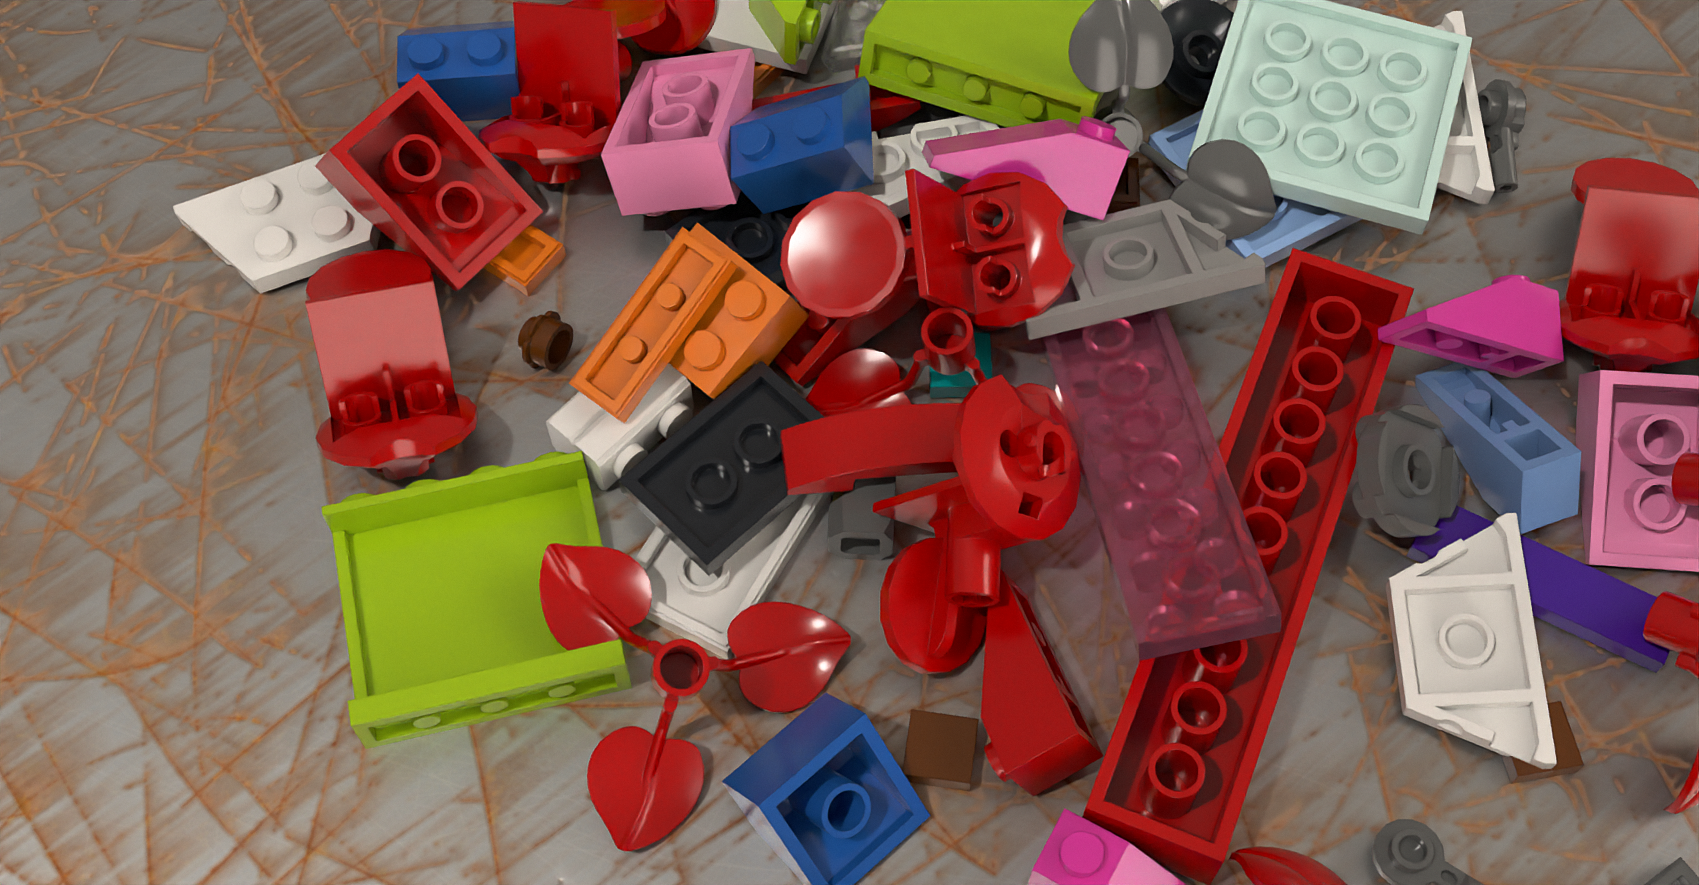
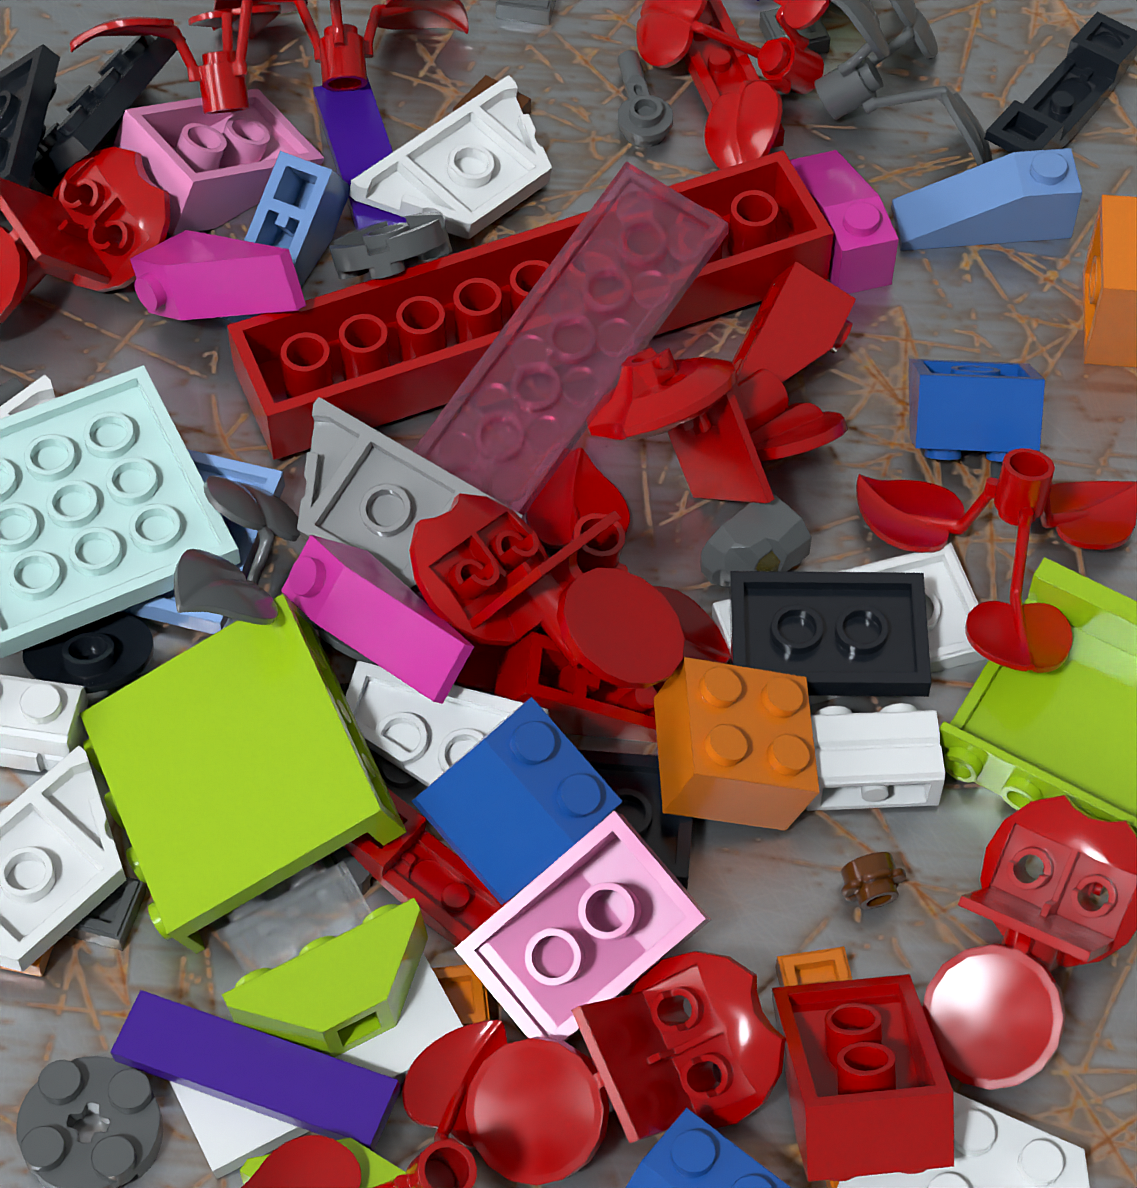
camera: 135 degrees left, 5 degrees down
orange tile [569,227,738,423] -> none
red slope [780,403,961,495] -> none
reddish brown tile [902,709,979,791] -> none

